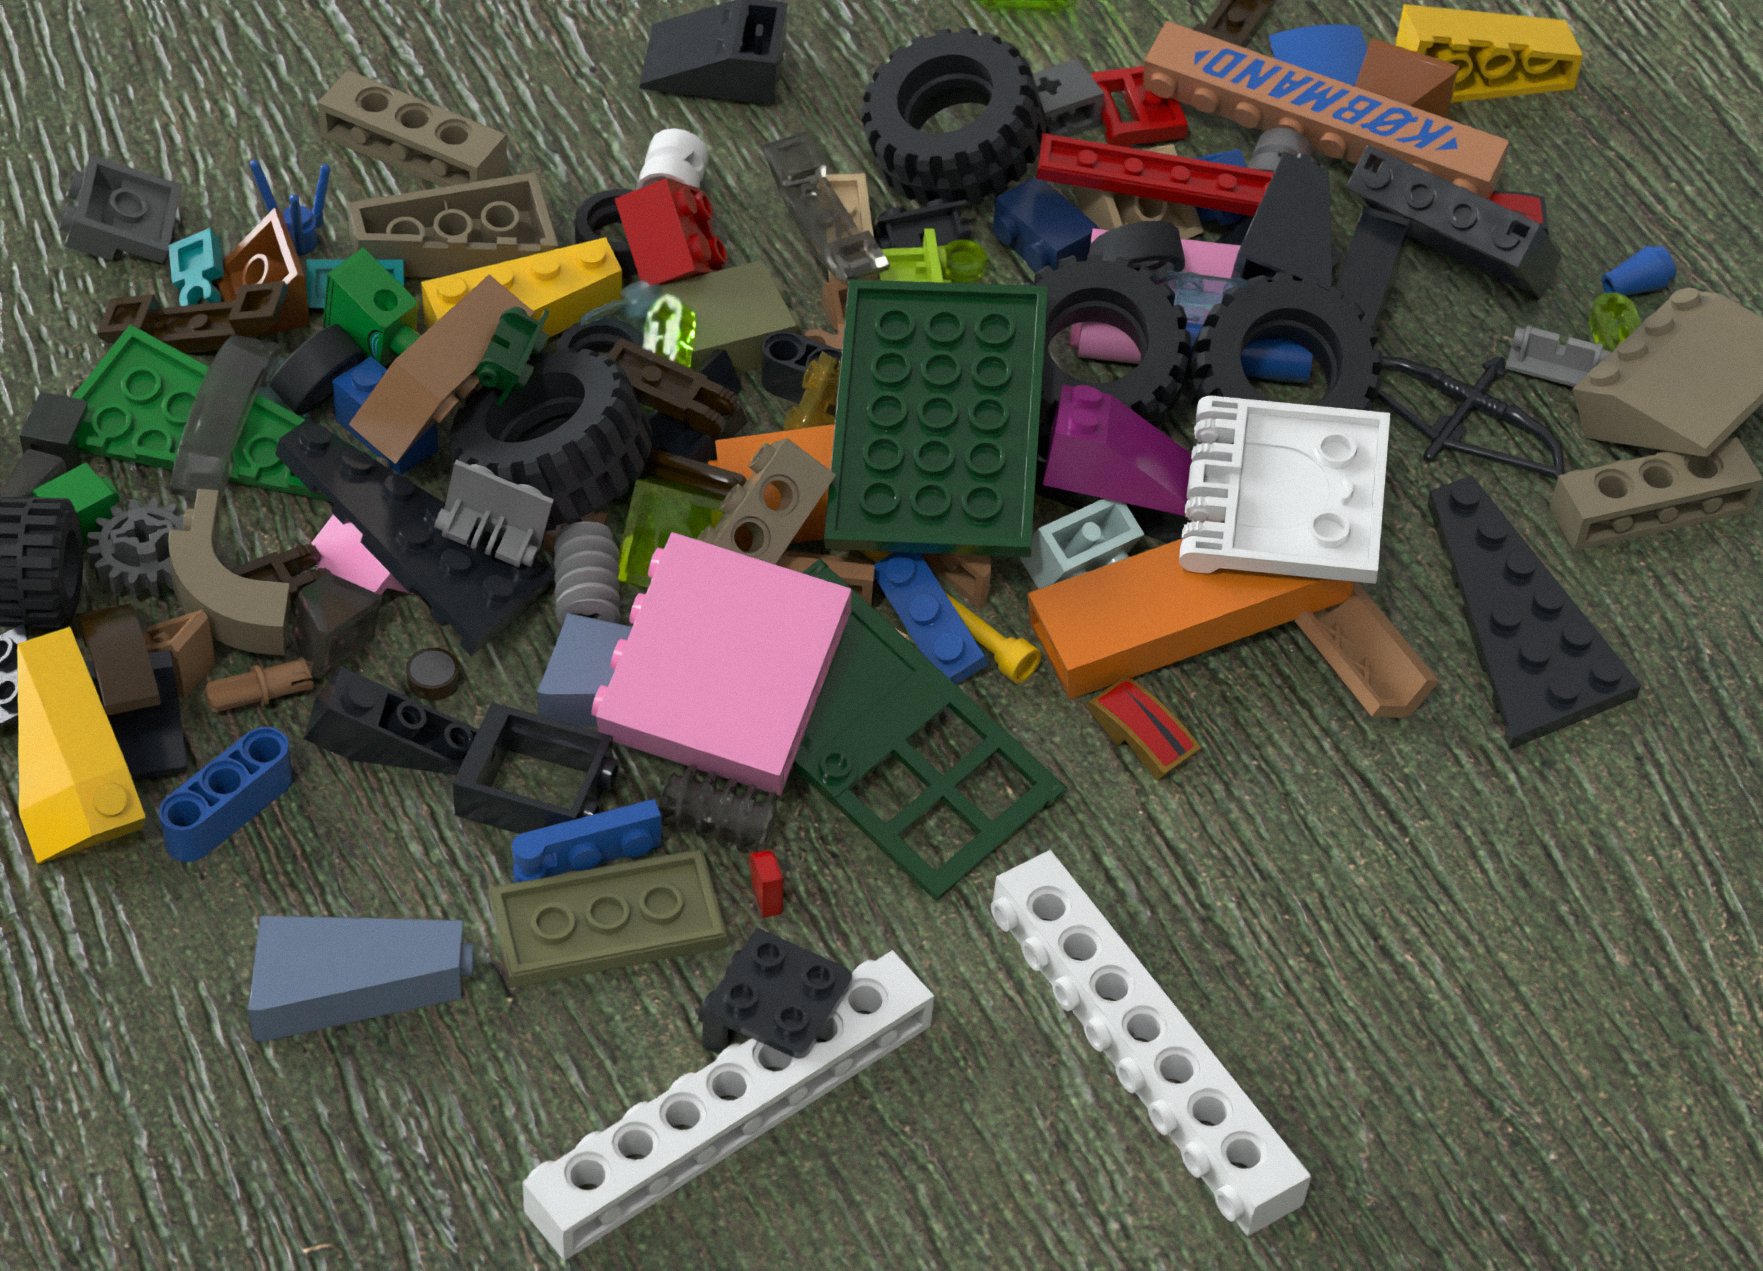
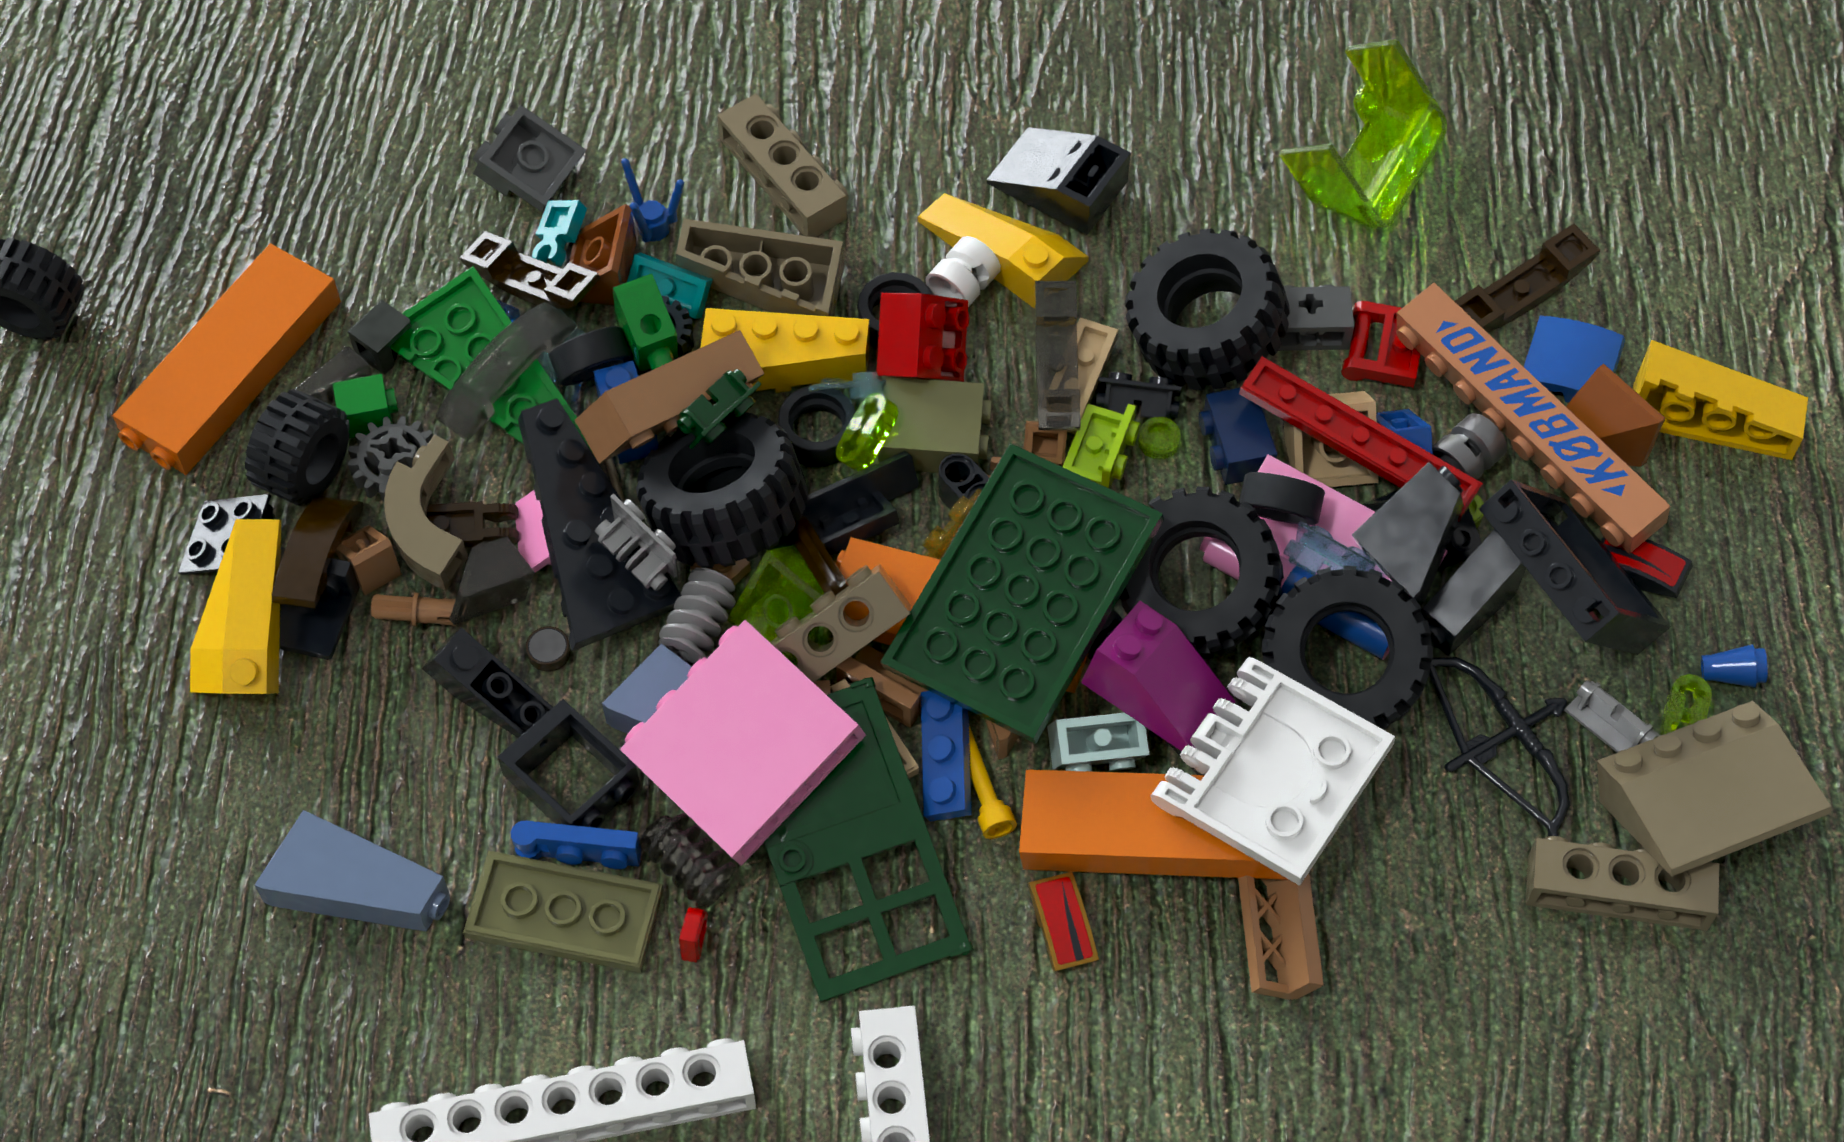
camera: 30 degrees right, 10 degrees up
blue beam [159,727,293,862] -> none
dark brown hinge [607,338,740,438] -> none
black bracket [698,927,852,1059] -> none
black wing [1427,475,1641,750] -> none
none -> yellow wedge [918,193,1089,310]

